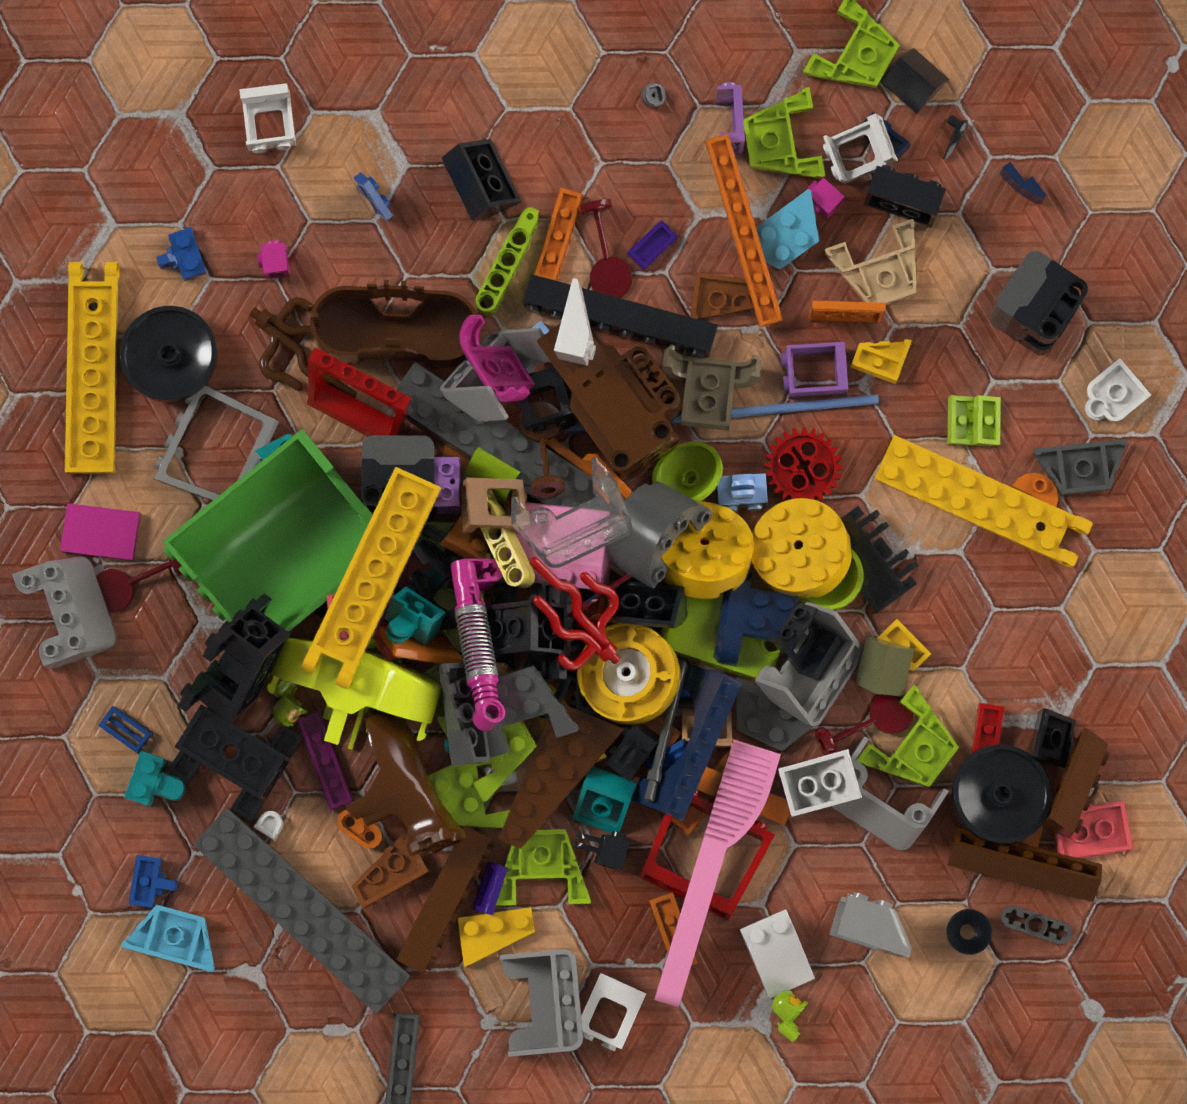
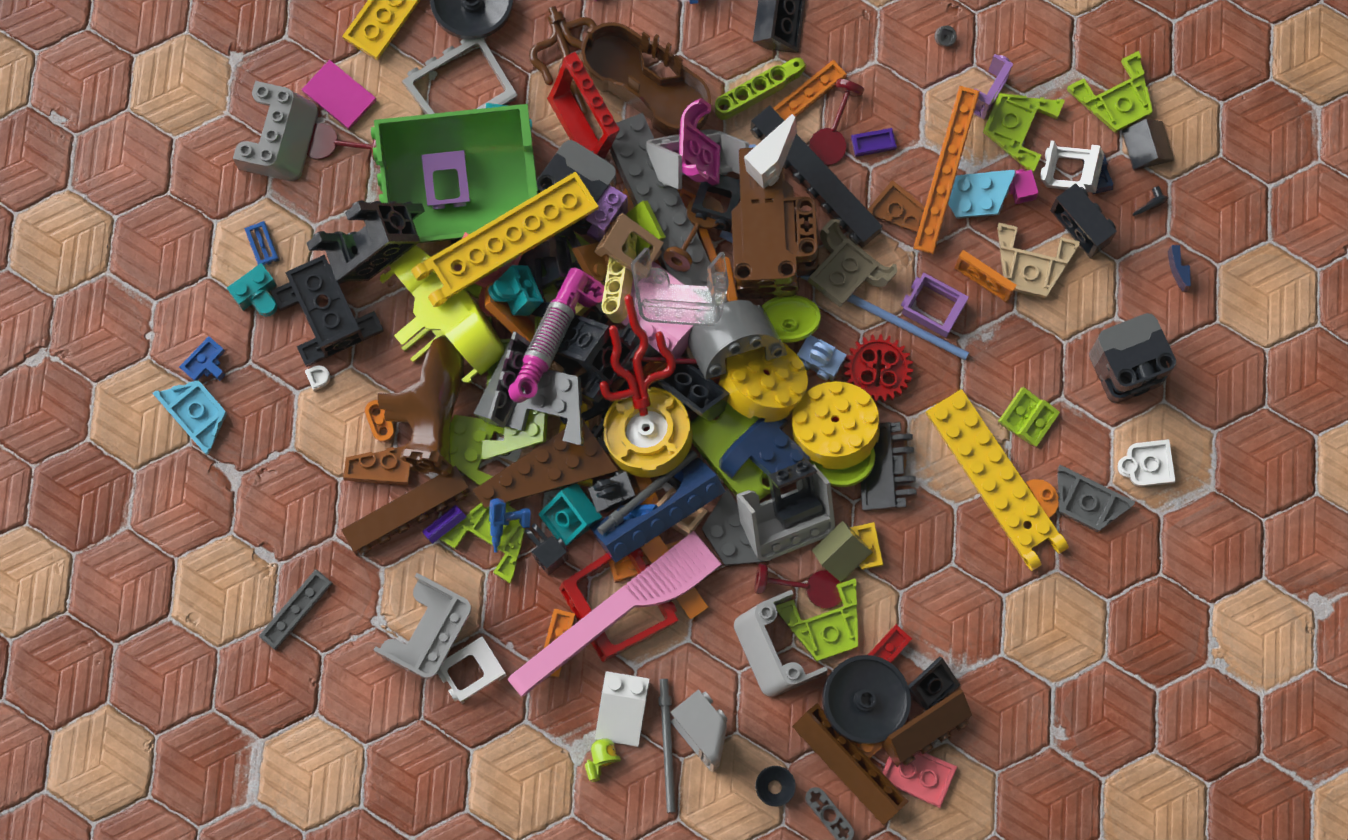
camera: 30 degrees right, 5 degrees down
dark grey brick [193,808,412,1014] -> none
lime piece [272,680,308,727] -> none
magenta tile [297,710,354,811] -> none
yellow wing [458,907,535,968] -> none
white slope [778,749,862,817] -> none
yellow wing [850,339,912,384] -> none
none -> medium lavender window [422,150,471,209]
none -> blue piece [489,498,531,553]
none -> dark grey bar [658,679,676,813]

